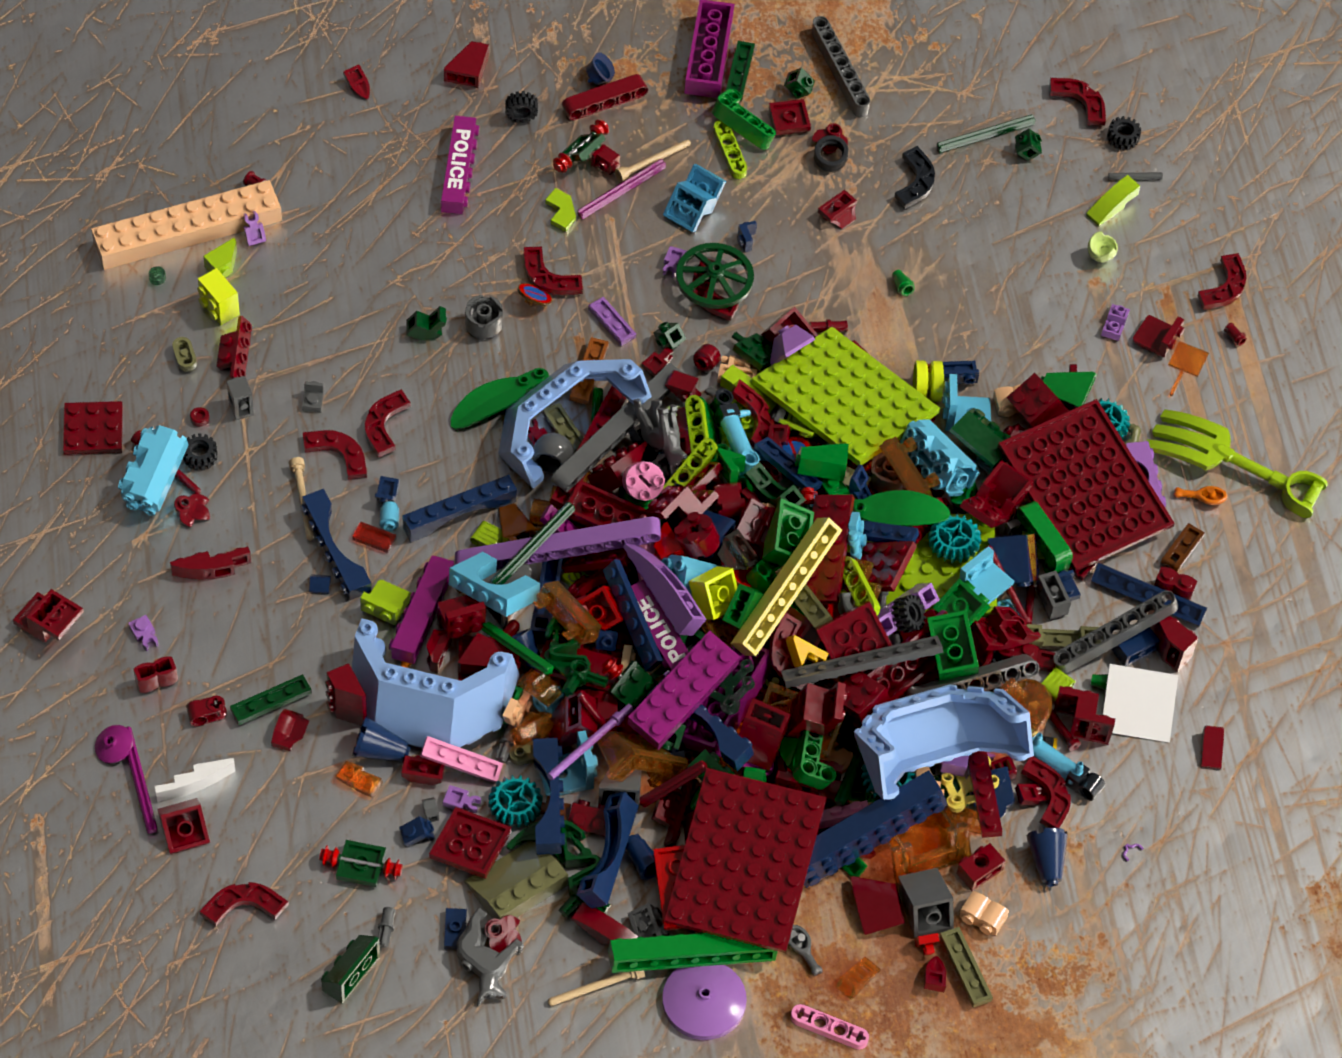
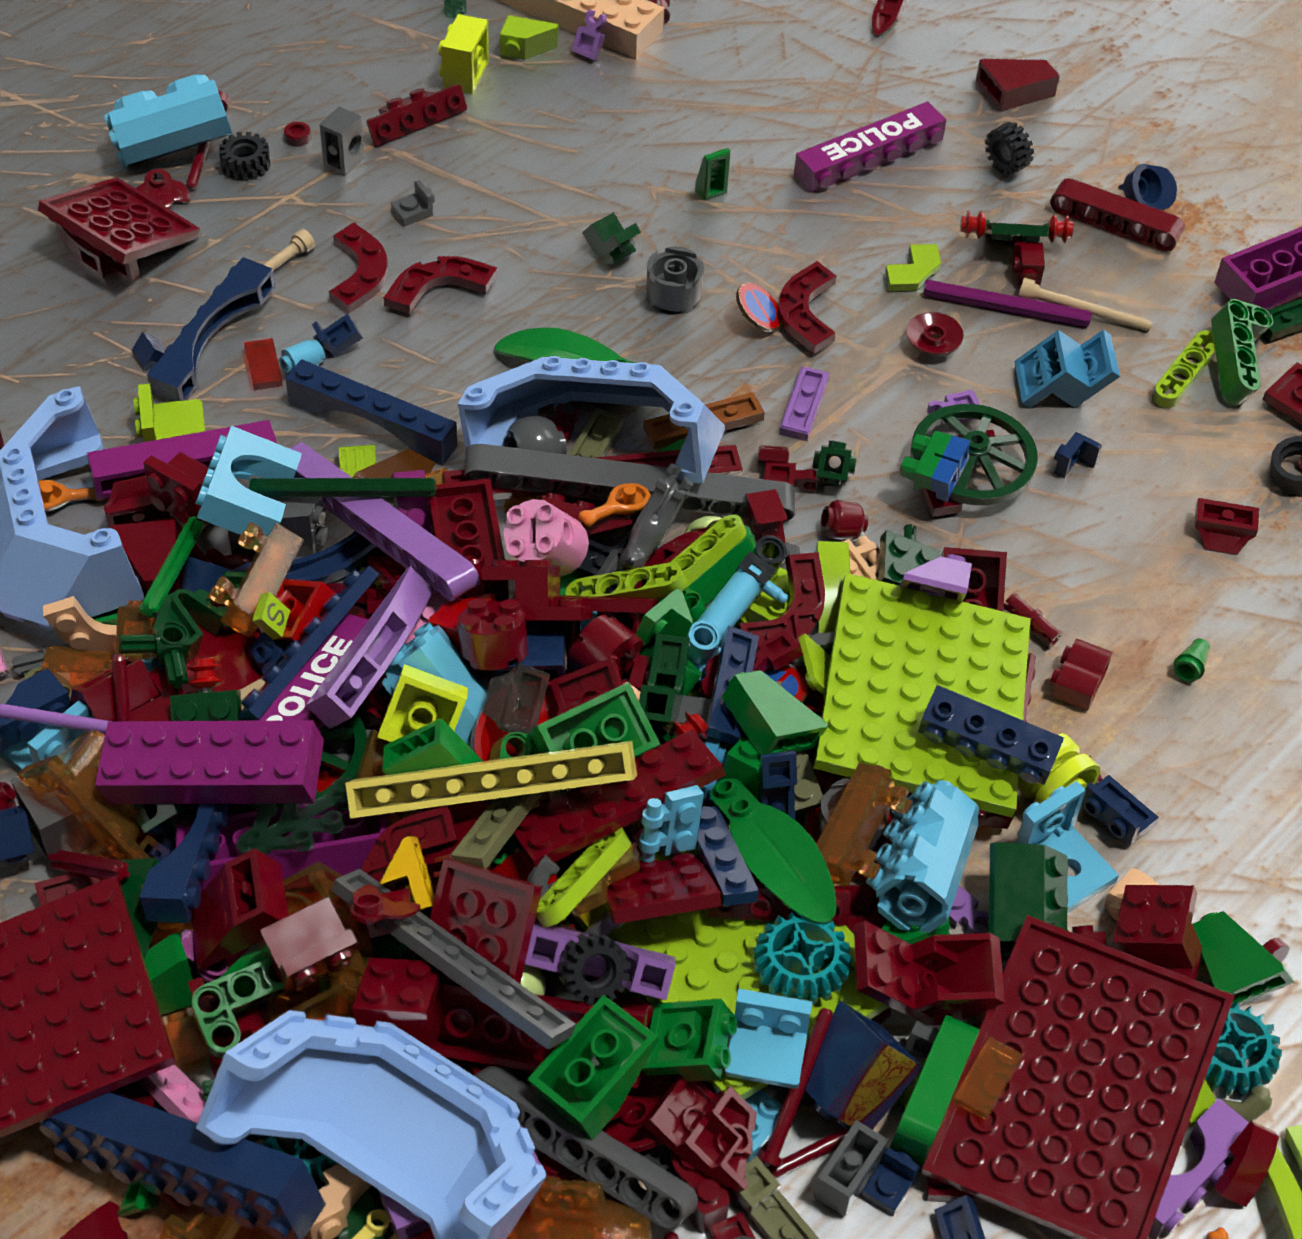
camera: 55 degrees right, 5 degrees down
dark red plate [63,401,123,455] -> none
olive plate [172,337,197,371] -> none
none -> dark red plate [37,177,200,264]
none -> lime tile [252,592,290,640]
none -> dark red plate [350,884,420,925]
none -> orange piece [578,483,651,527]
none -> green slope [695,148,731,201]
none -> dark red tile [758,445,789,462]
none -> hips [900,430,970,502]
none -> dark red dish [906,312,964,356]
none -> dark blue brick [918,685,1064,785]
none -> clear orange tile [954,1037,1022,1120]
none -> dark red brick [1049,638,1113,710]
none -> dark red slope [1214,1120,1279,1207]

